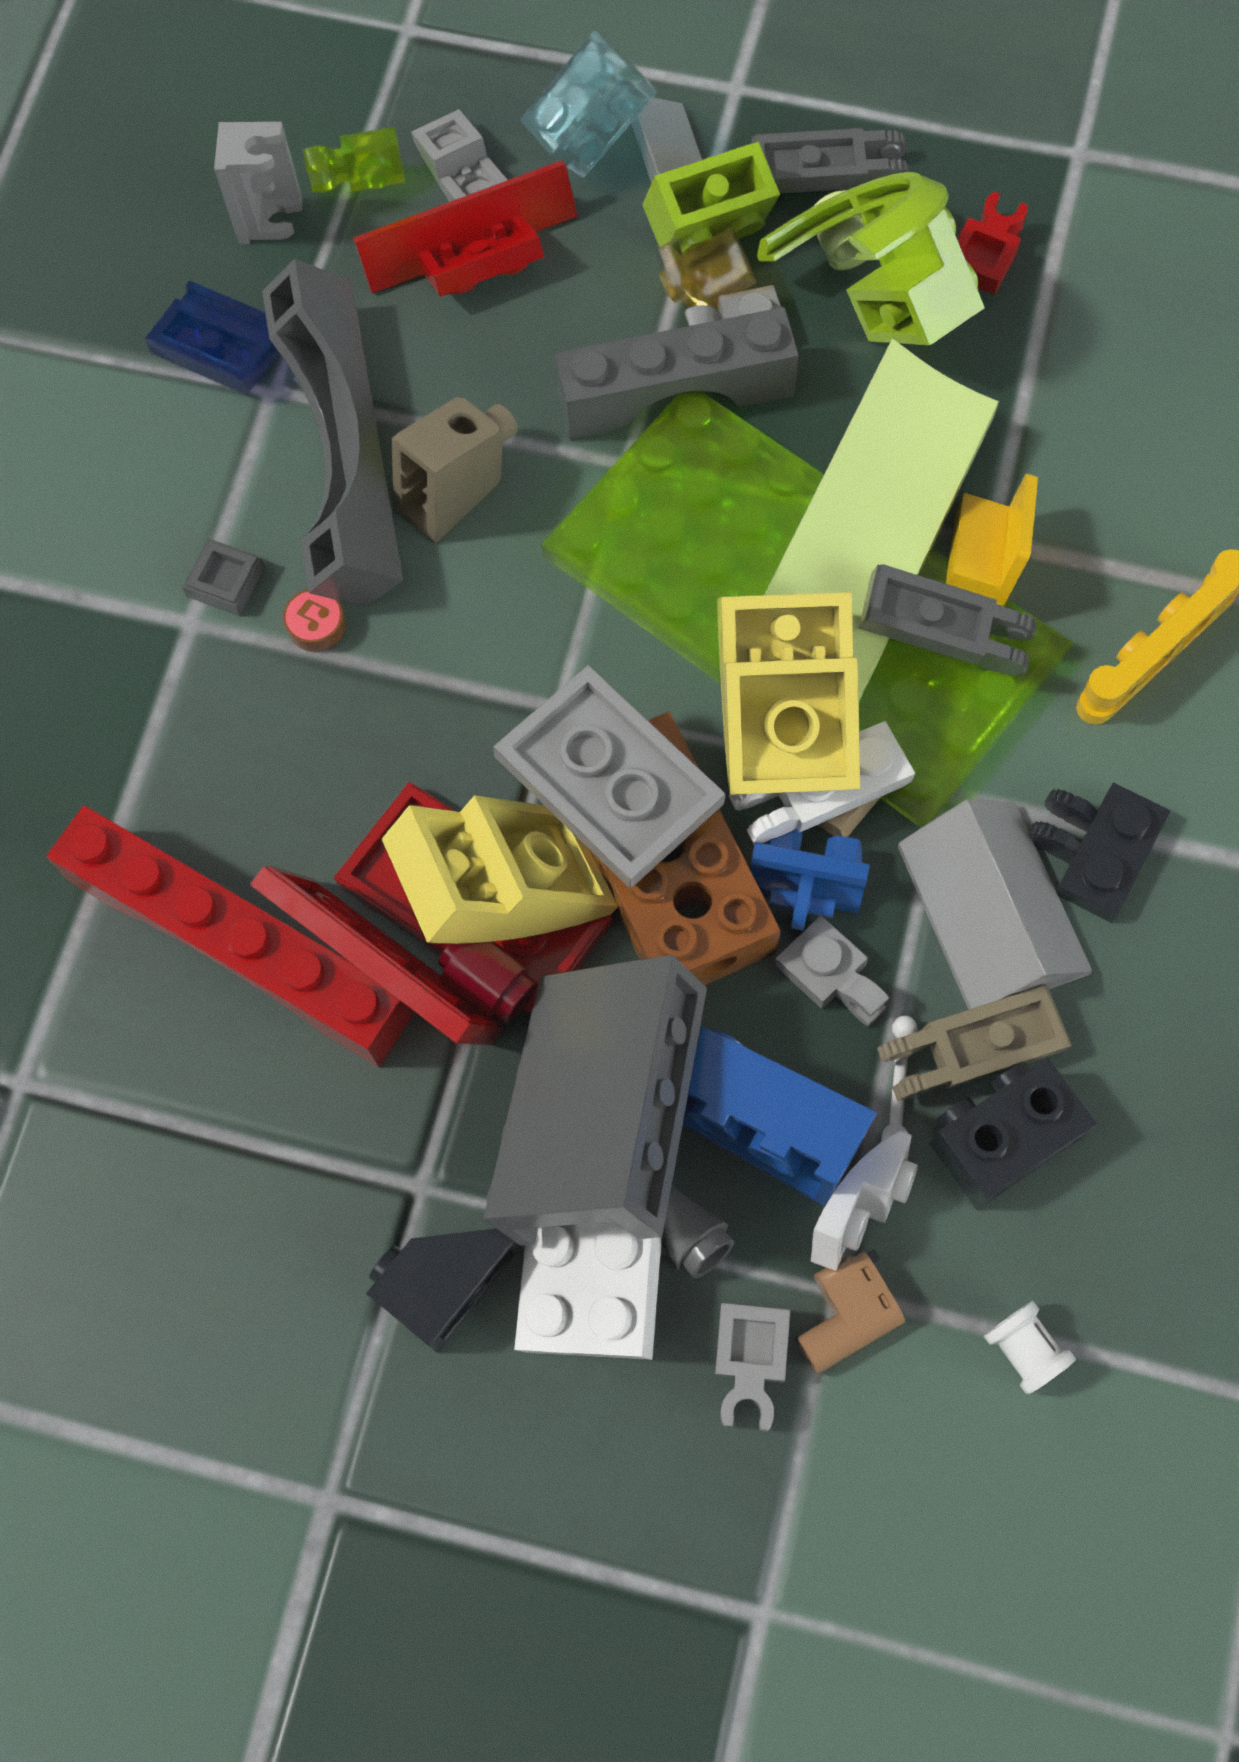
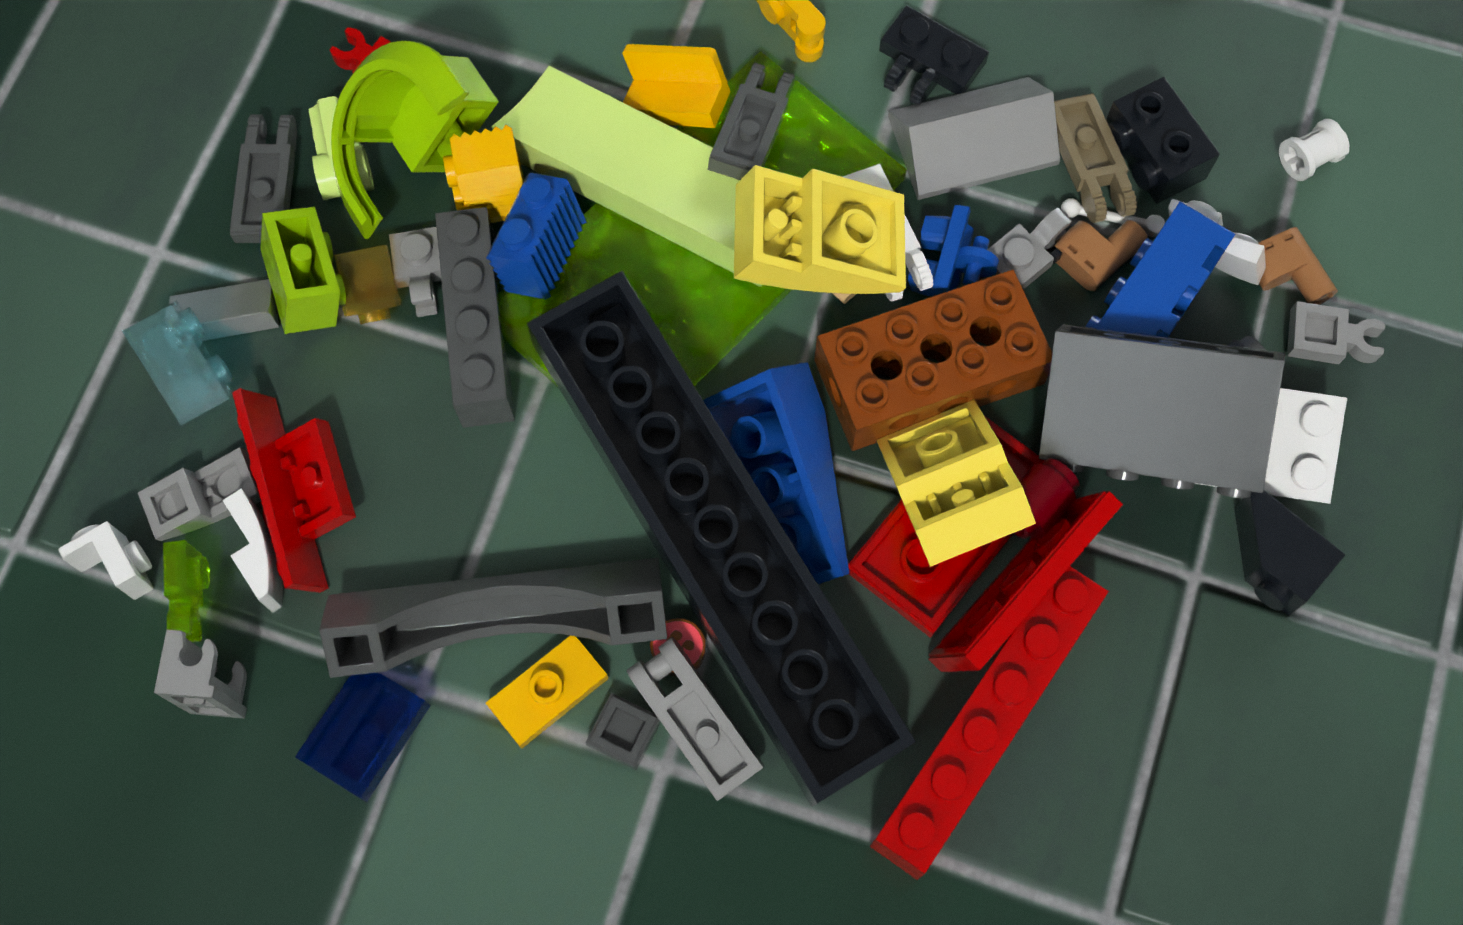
camera: 90 degrees left, 0 degrees up
dark tan torso [392,397,518,544] -> none
light grey plate [493,665,725,889] -> none
none -> white bracket [58,521,154,600]
none -> white slope [222,488,283,613]
none -> yellow brick [443,125,524,223]
none -> yellow plate [485,635,609,749]
none -> blue brick [486,173,587,300]
none -> black brick [527,271,916,807]
none -> light grey plate [627,637,764,801]
none -> blue wedge [703,362,850,584]
none -> medium nougat piece [1051,220,1148,291]

